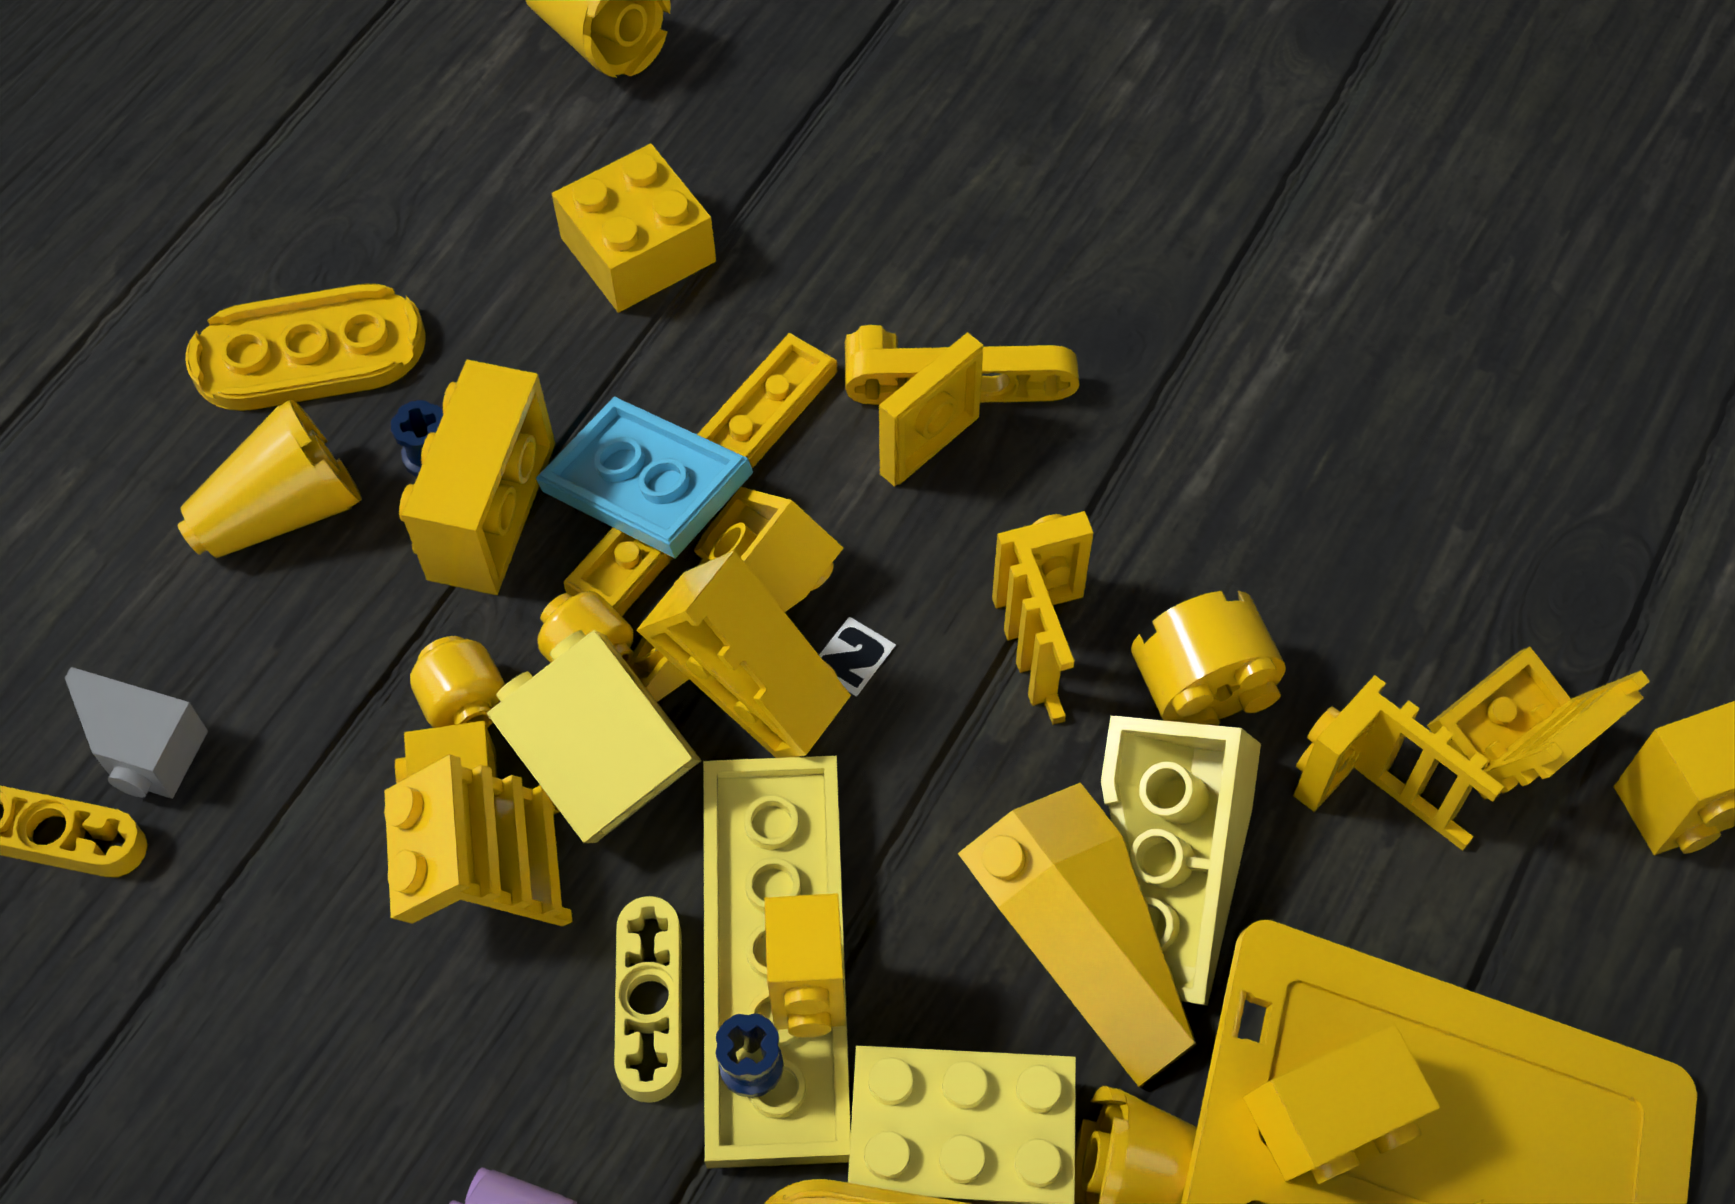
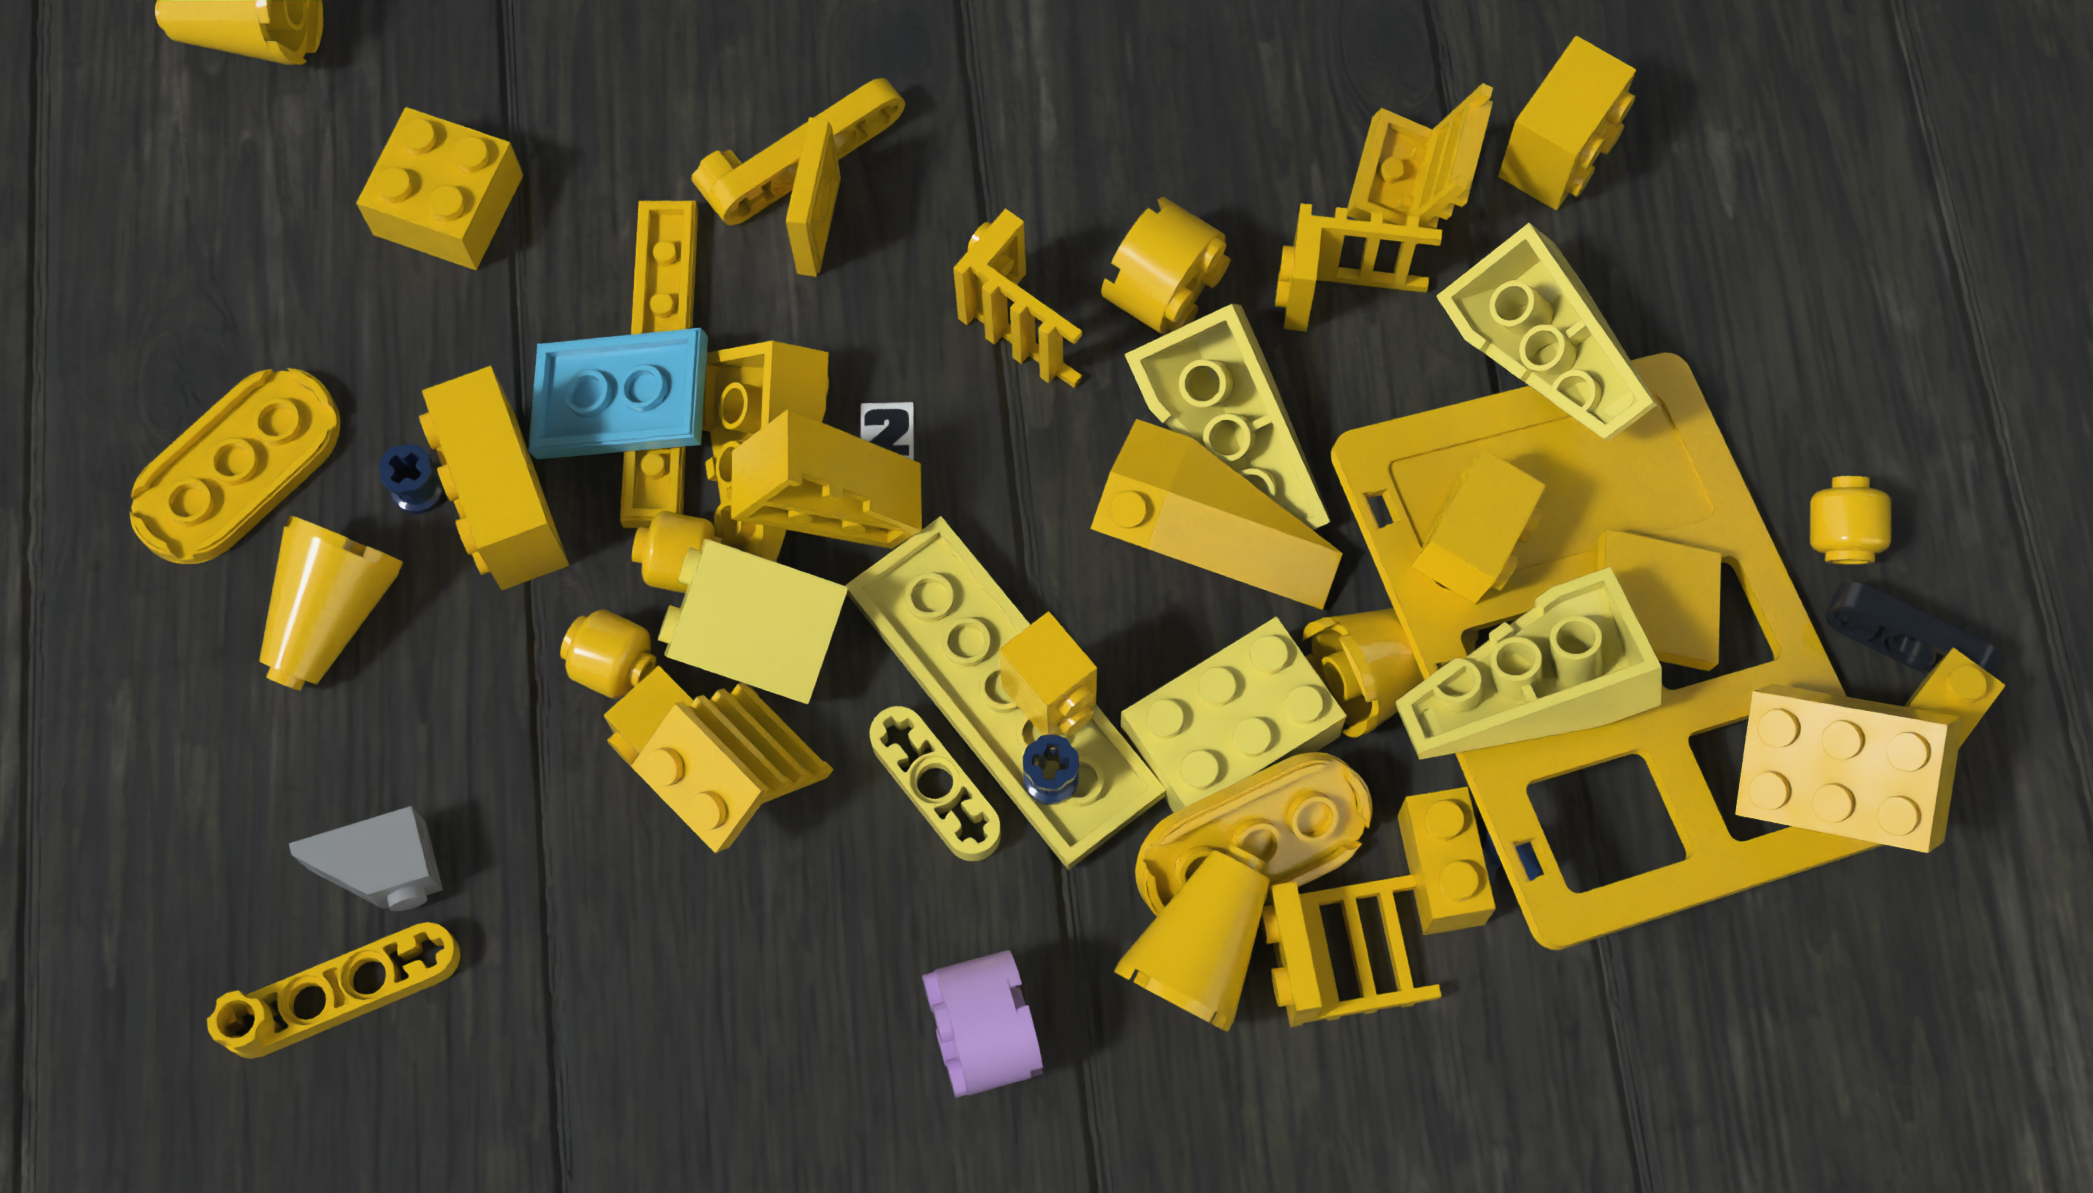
camera: 35 degrees left, 10 degrees up
none -> light yellow wedge [1436,223,1657,442]

